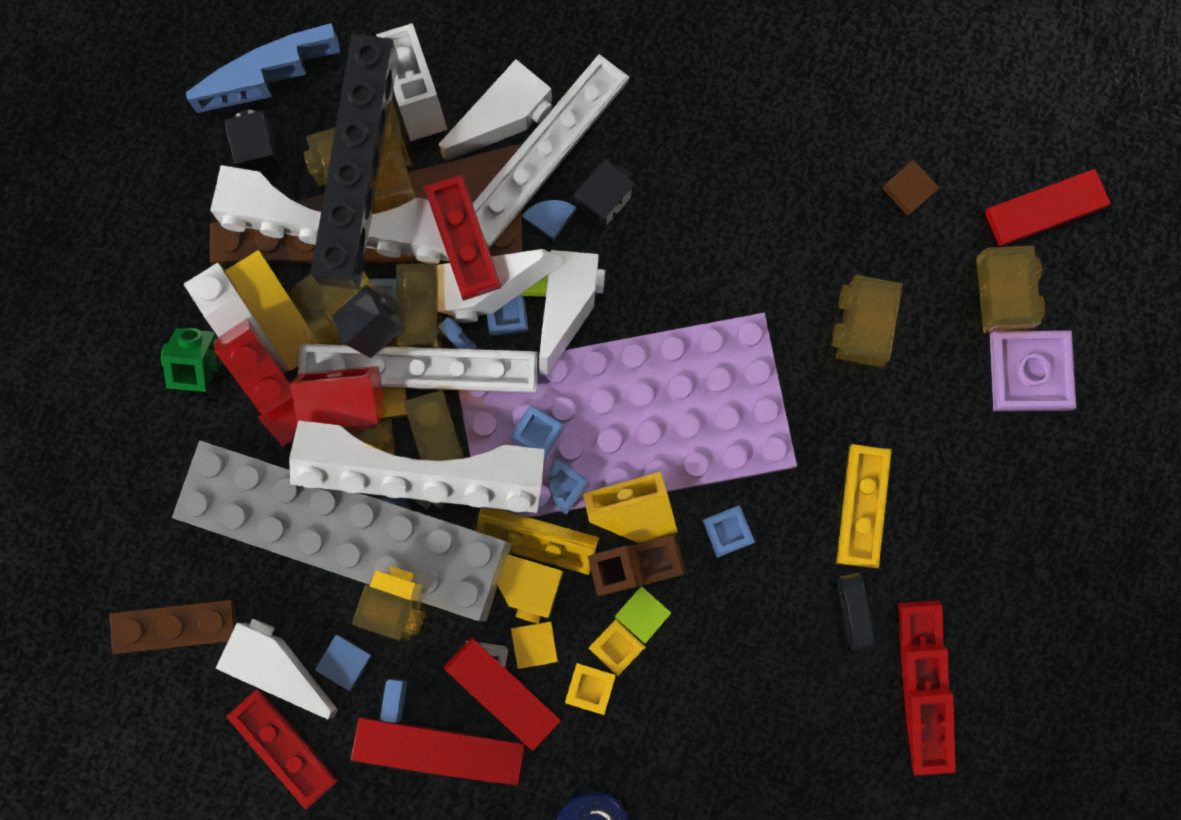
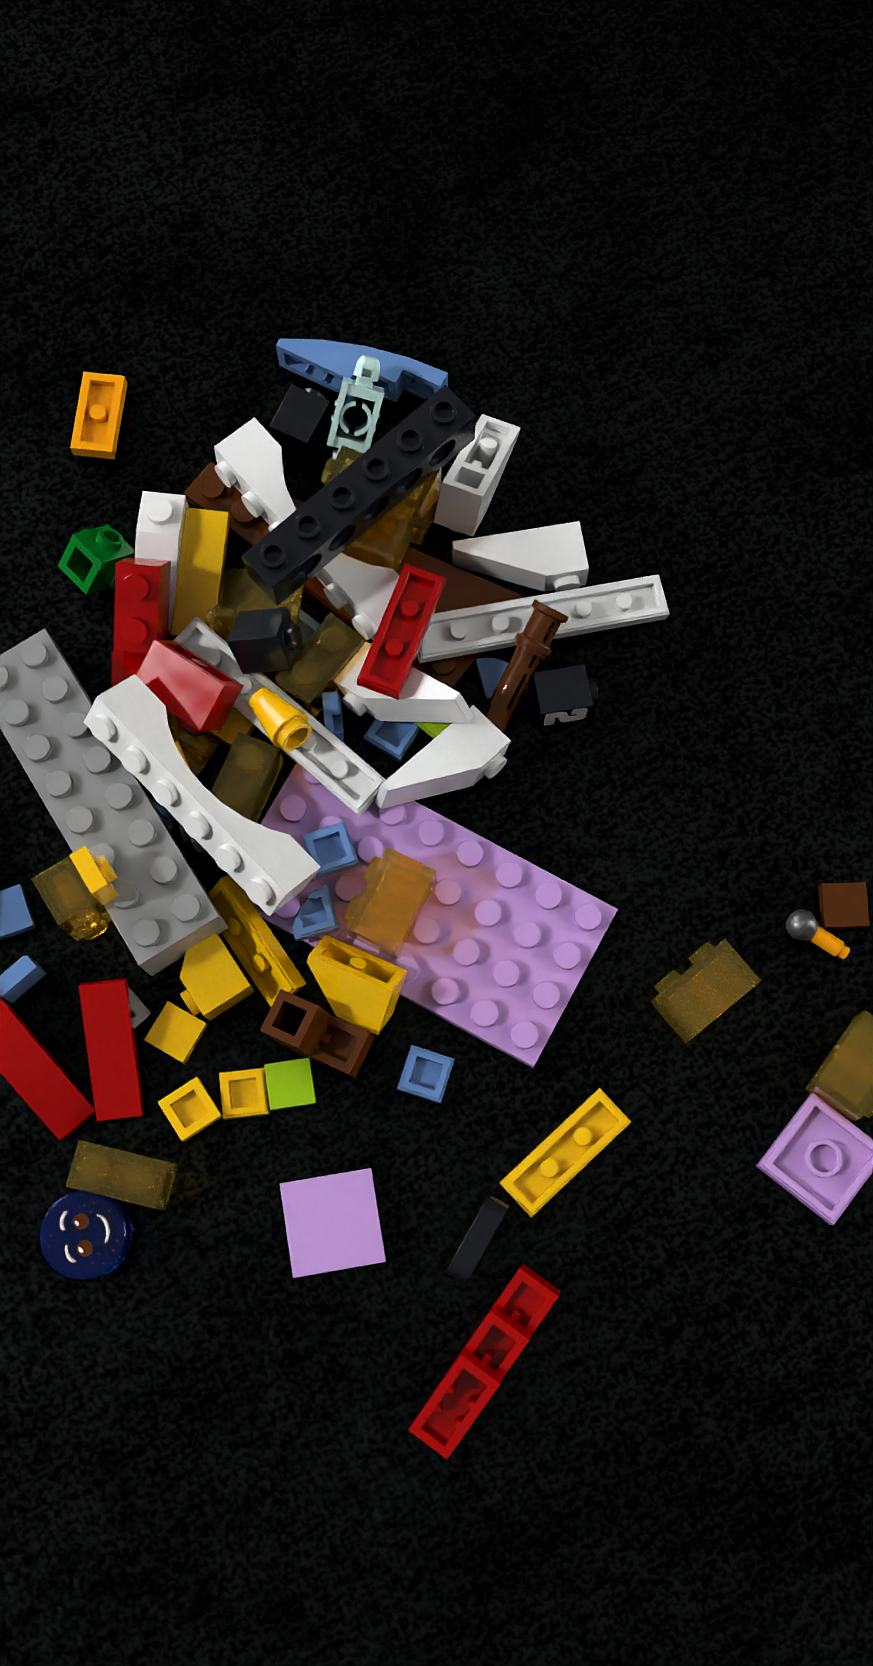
camera: 40 degrees right, 5 degrees down
none -> clear yellow brick [66,1140,178,1210]
none -> light orange plate [70,372,127,459]
none -> yellow cone [249,687,312,752]
none -> lavender tile [280,1168,386,1278]
none -> light aqua piece [327,355,384,474]
none -> clear yellow brick [343,847,436,959]
none -> reddish brown pin [483,599,569,732]
none -> piece [786,909,850,959]

